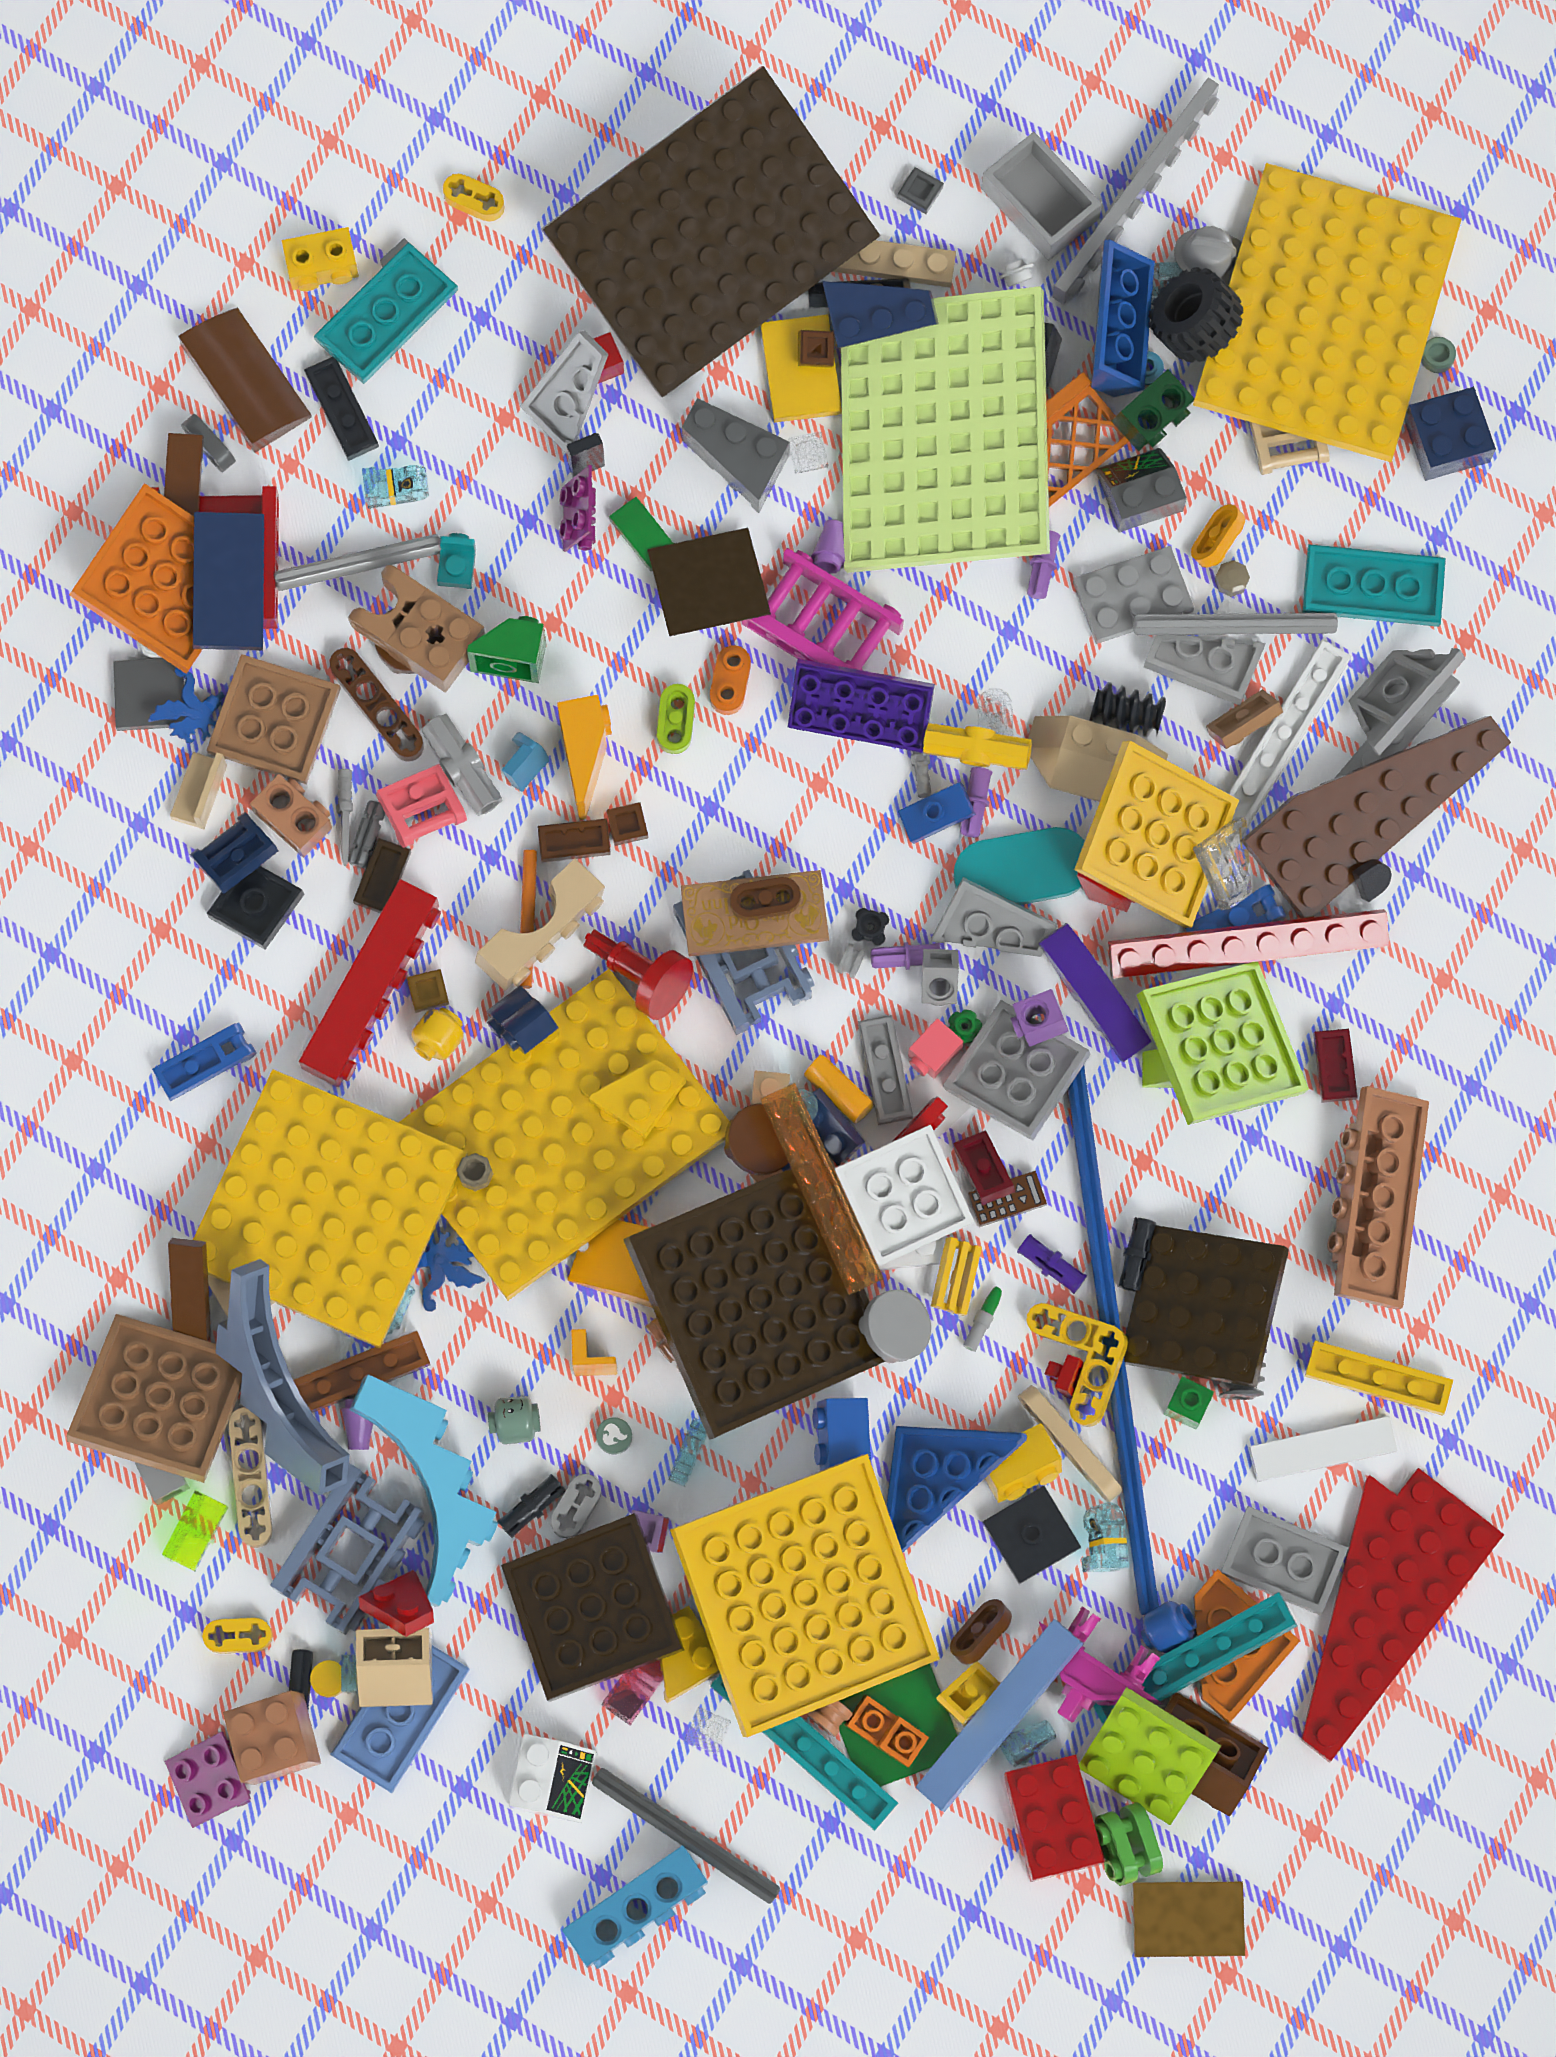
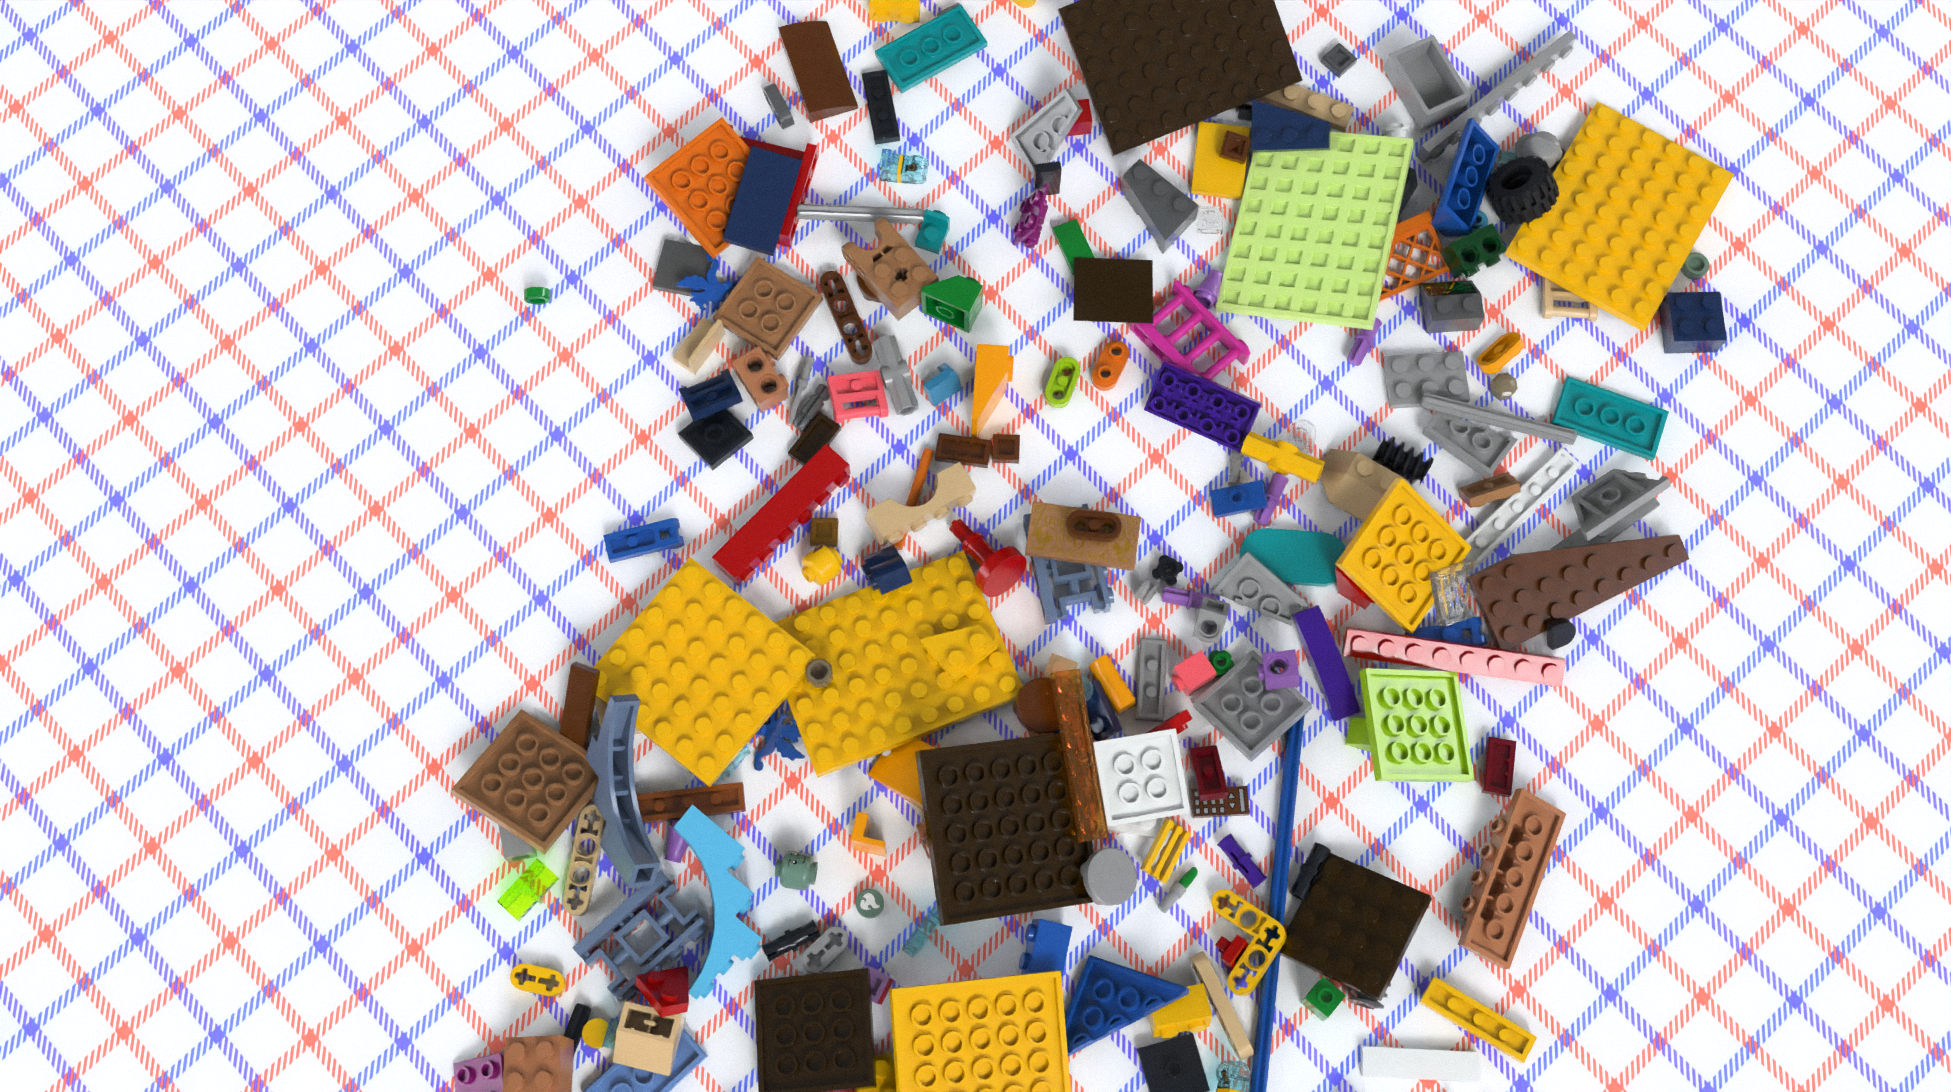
camera: 15 degrees right, 5 degrees down
reddish brown tile [164,433,204,516] -> none

